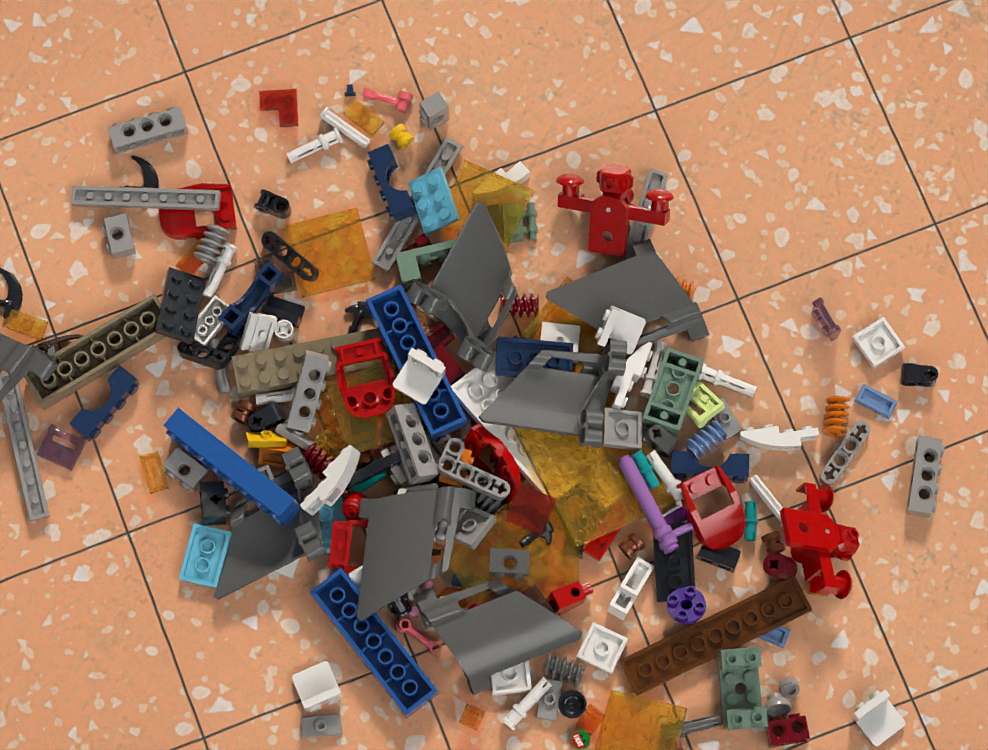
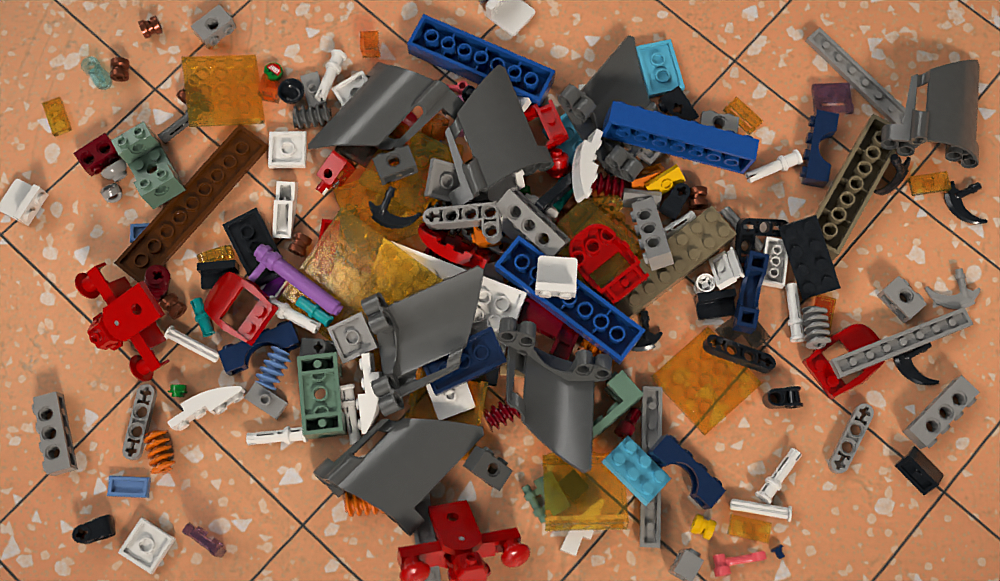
camera: 155 degrees right, 0 degrees up
clear red plate [259,89,299,128] -> none
clear red plate [505,484,557,535] -> none
white bracket [595,305,646,354] -> none
dark purple plate [667,586,706,624] -> none
yellowish green plate [686,381,725,428] -> none
none -> green plate [168,385,188,397]
none -> clear yellow beam [197,245,234,263]
none -> dark grey brick [463,446,513,491]
none -> white pin [745,149,803,184]
none -> light grey beam [828,403,874,474]
none -> black panel [895,446,944,496]
none -> light grey piece [925,268,981,309]

